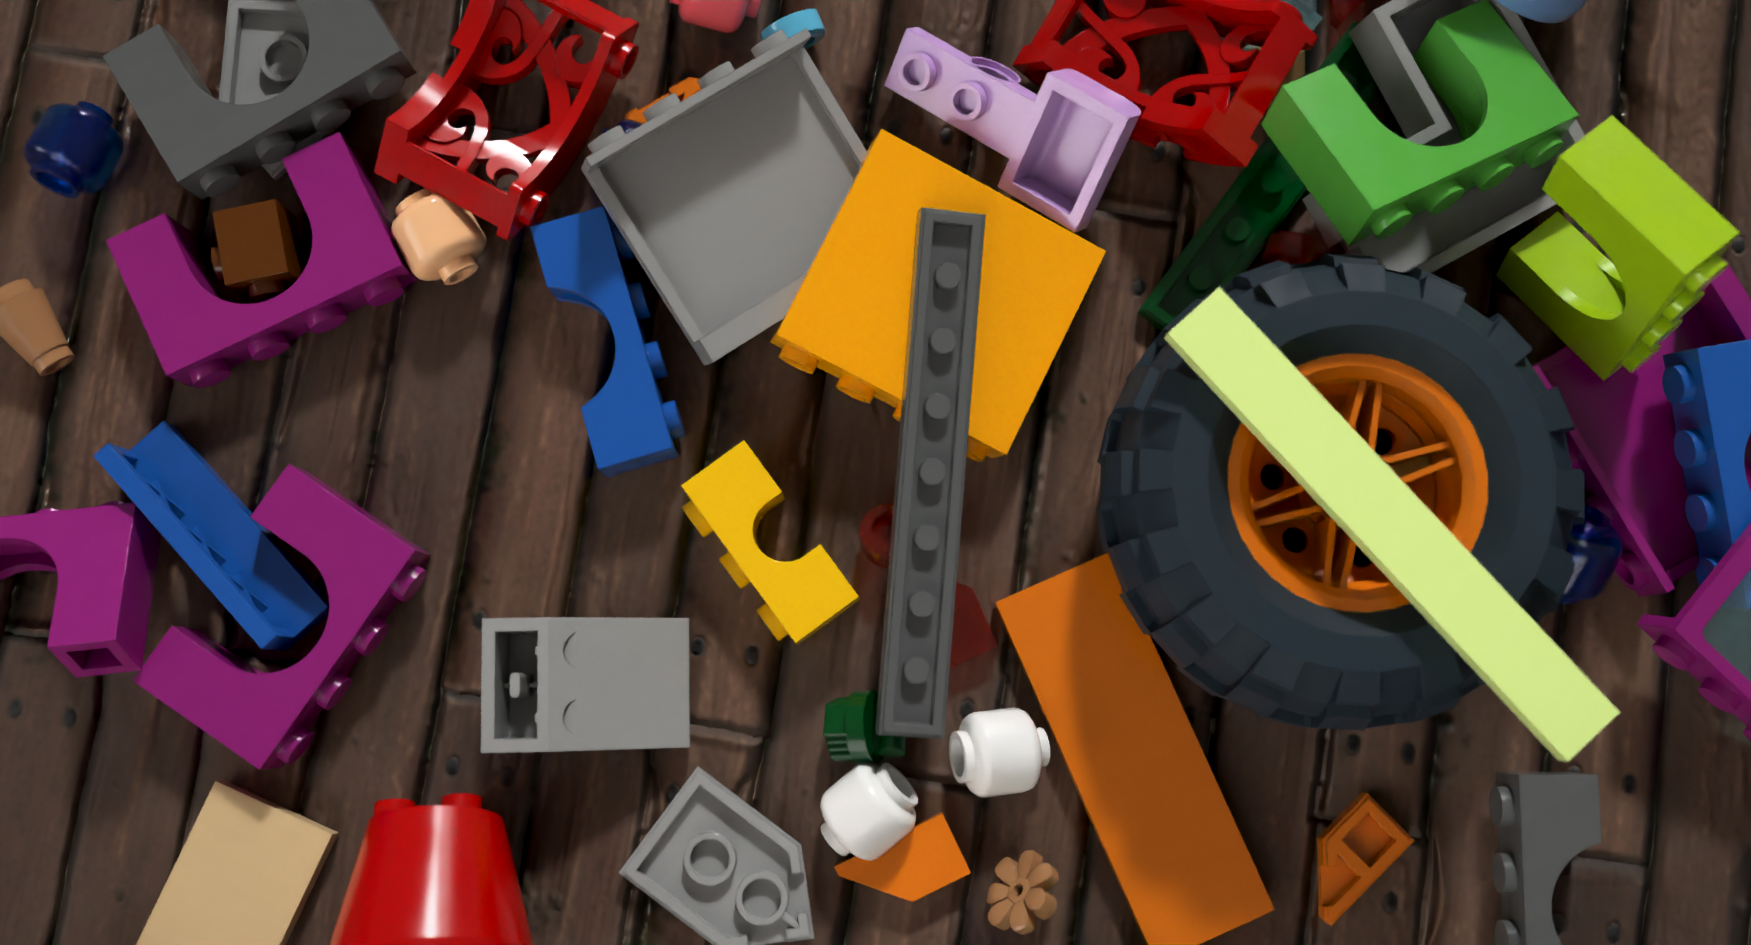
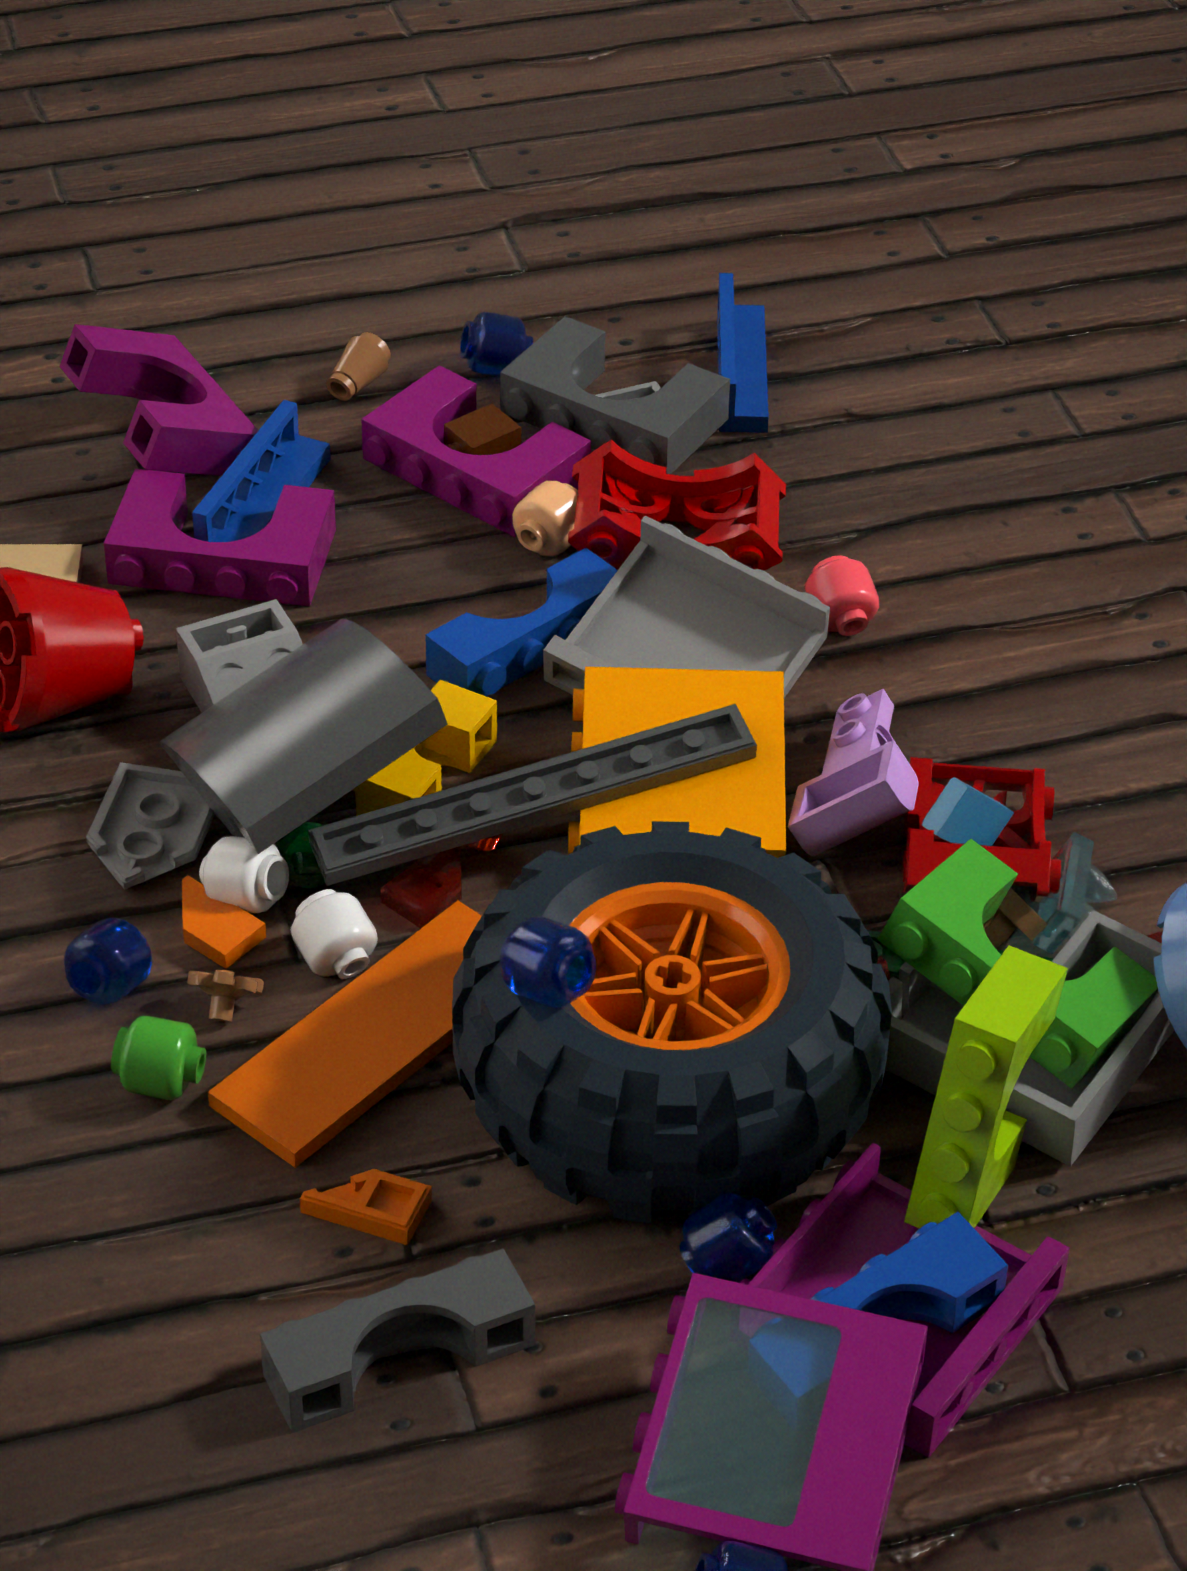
camera: 65 degrees right, 40 degrees down
medium azure tile [761,9,826,49] -> none
yellowish green tile [1164,287,1620,762] -> none
none -> dark grey slope [159,619,448,854]
none -> clear blue head [500,917,597,1007]
none -> dark azure tile [922,777,1014,846]

